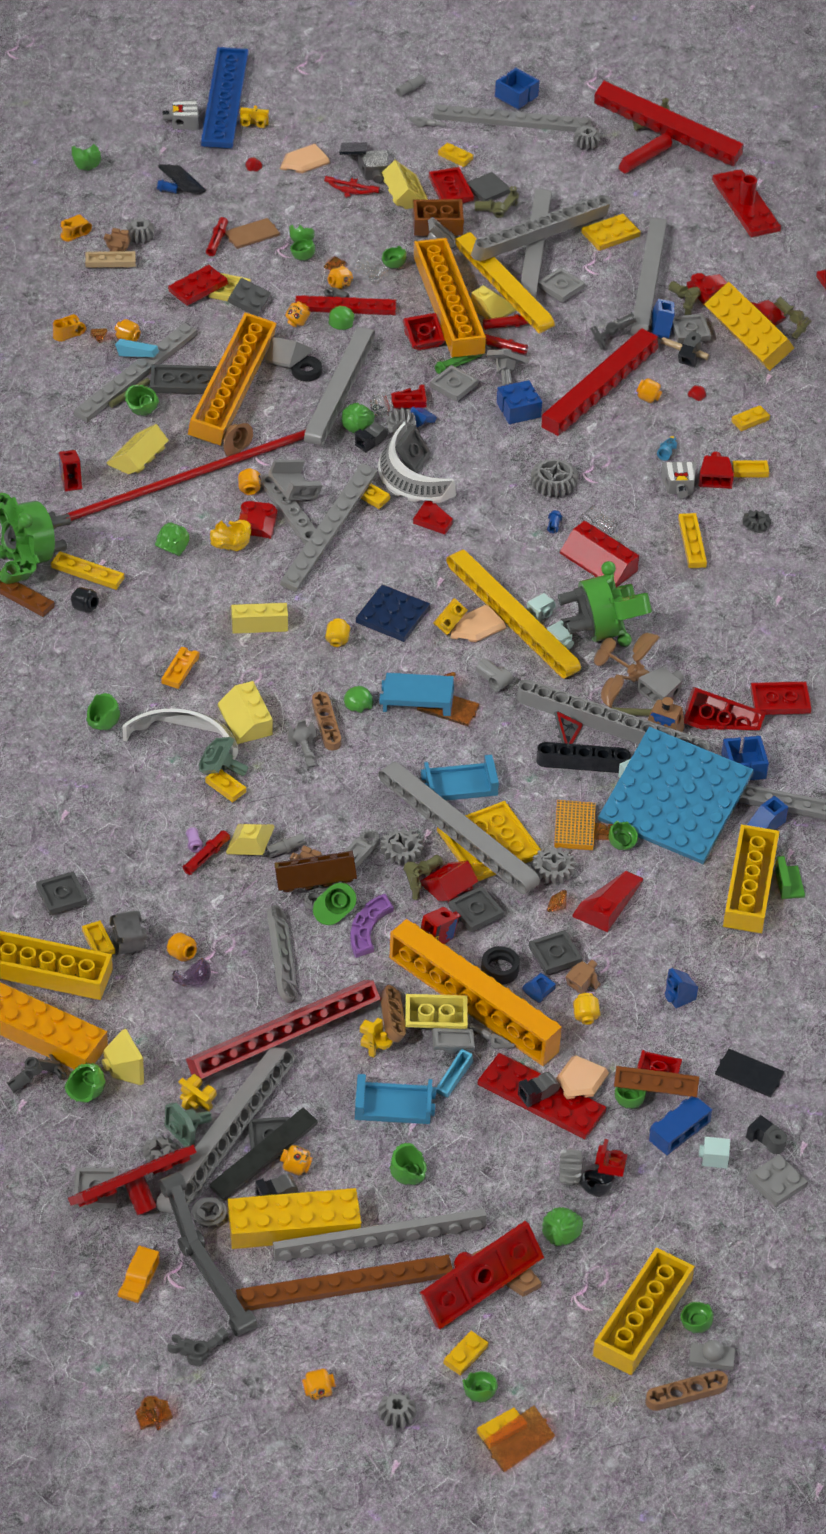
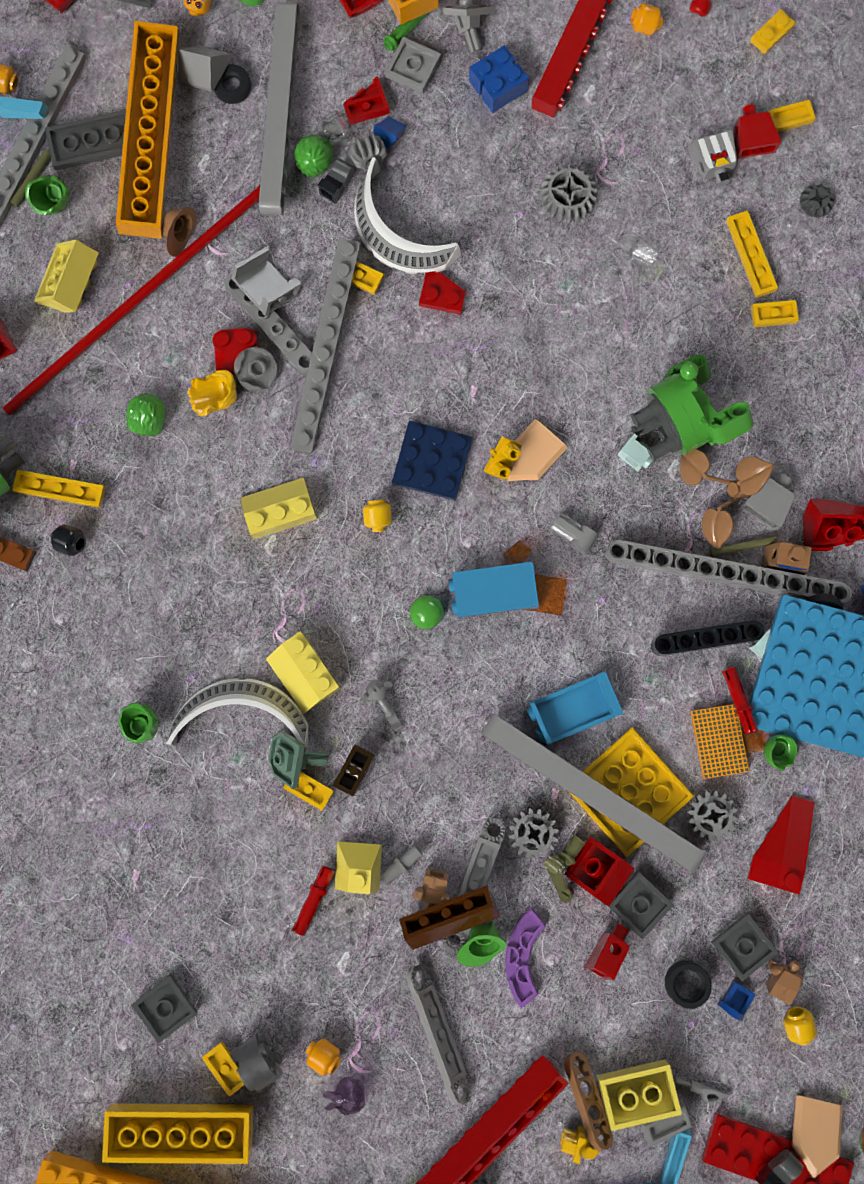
camera: 10 degrees left, 35 degrees up
light orange plate [161,646,200,689] -> none
lavender pin [186,827,203,853] -> none
light orange head [238,468,261,495] -> none
medium nougat beam [312,692,341,751] -> none
light orange brick [389,919,562,1066] -> none
dark grey plate [395,425,431,473] -> none
yellow beam [446,549,581,679] -> none
light aqua brick [527,593,556,623] -> none
blue pin [547,510,562,534] -> none
clear orange slope [547,890,567,912] -> none
piece [554,711,583,744] -> none
slope [560,520,639,587] -> none
dark azure piece [657,436,677,461] -> none
none -> light grey tile [234,347,278,391]
none -> dark brown brick [333,744,376,797]
none -> red axle [722,667,758,734]
none -> yellow plate [751,300,799,328]

